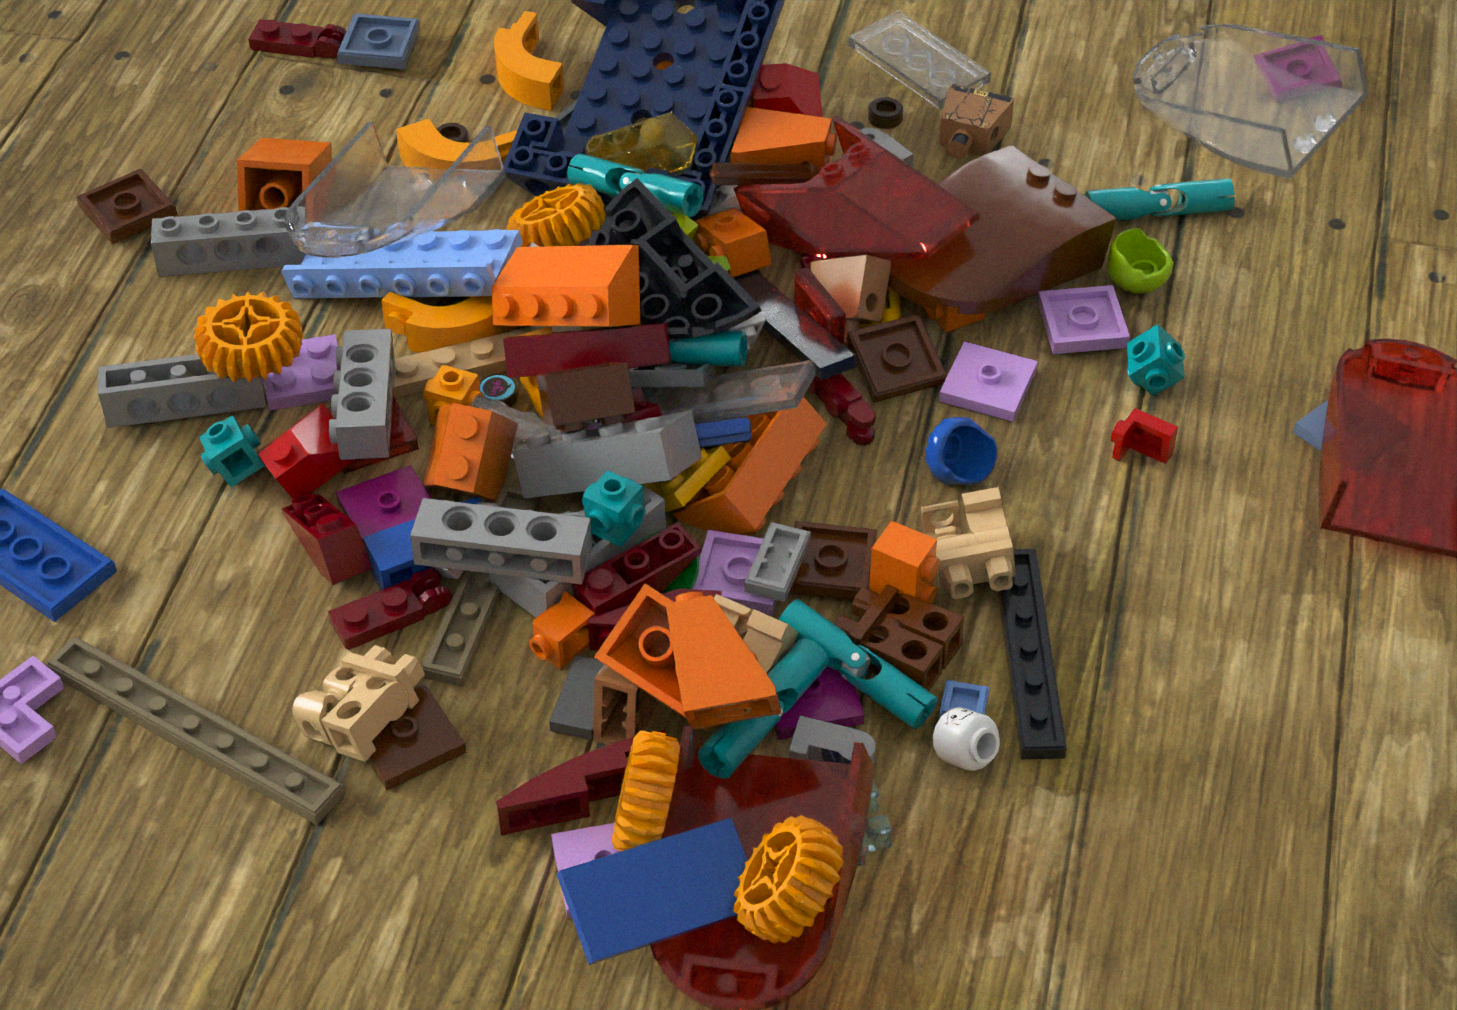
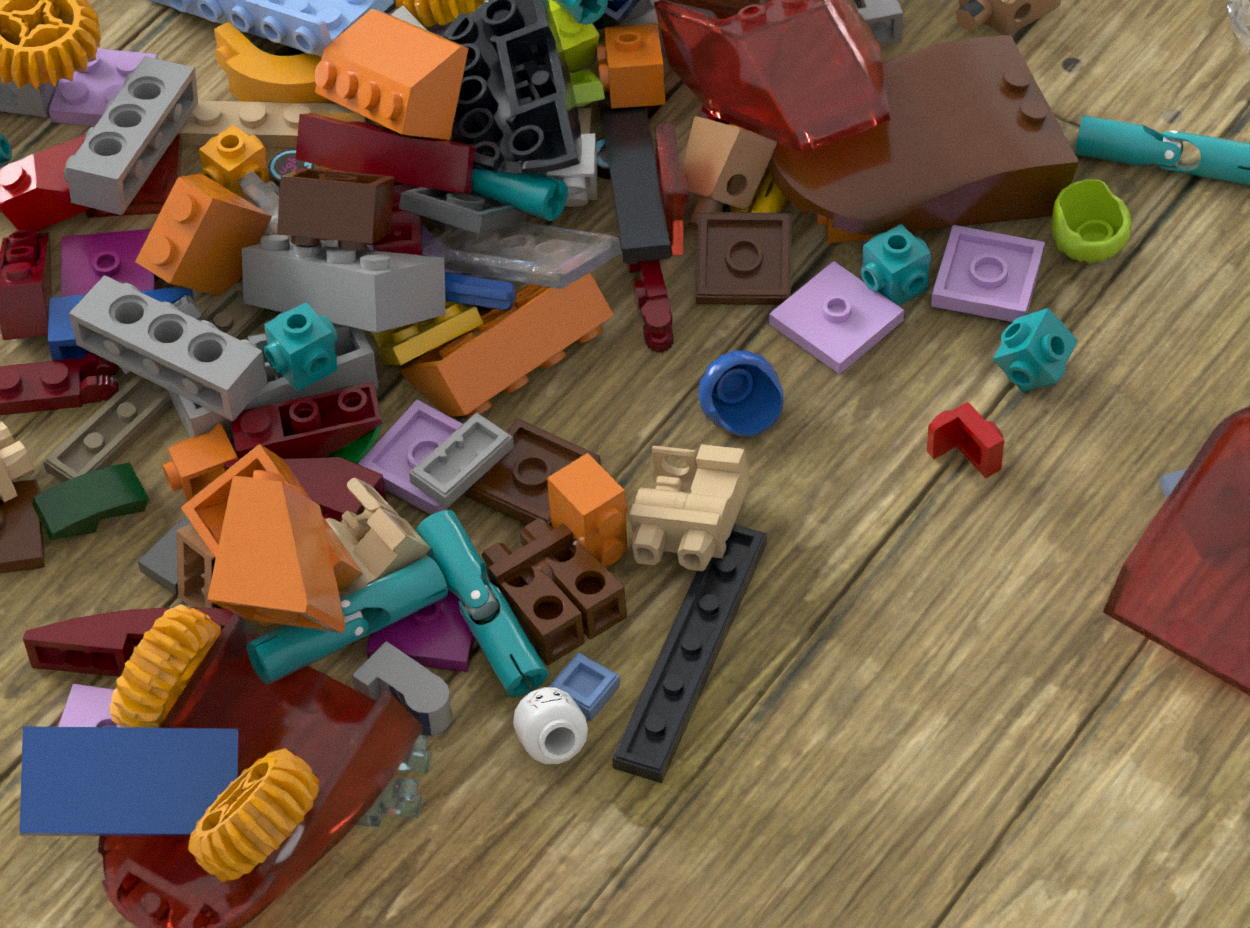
camera: 25 degrees right, 5 degrees up
none -> dark green slope [32,462,149,540]
none -> teal brick [861,224,931,306]

